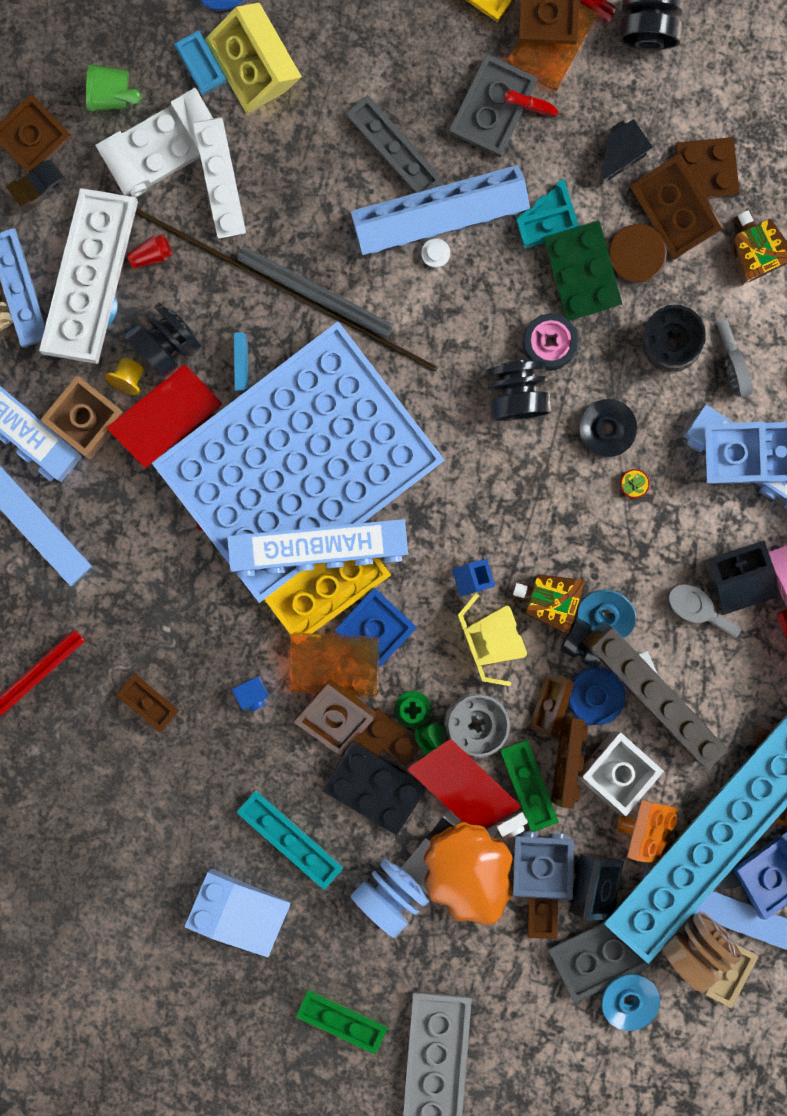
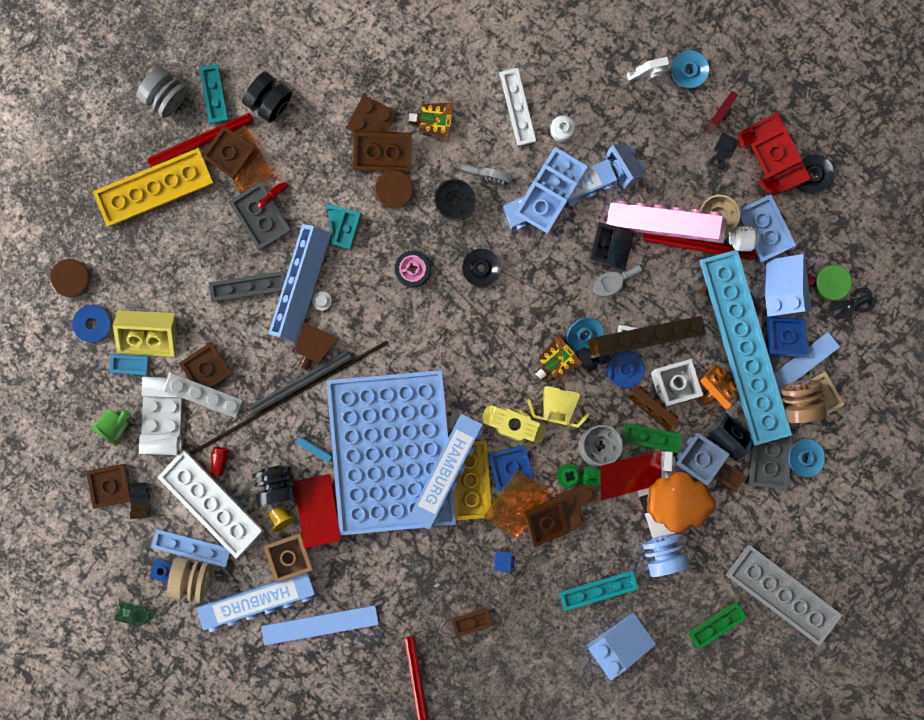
camera: 65 degrees left, 0 degrees up
black plate [322,740,427,835] -> none
blue plate [452,559,495,597] -> none
black wheel [486,360,552,421] -> none
reddish brown plate [528,673,575,738] -> none
dark green plate [542,220,622,320] -> none
black slope [599,119,653,185] -> none
tile [620,469,650,499] -> none
none -> reddish brown plate [179,342,232,388]
none -> reddish brown torso [295,322,338,371]
none -> light yellow piece [482,405,546,443]

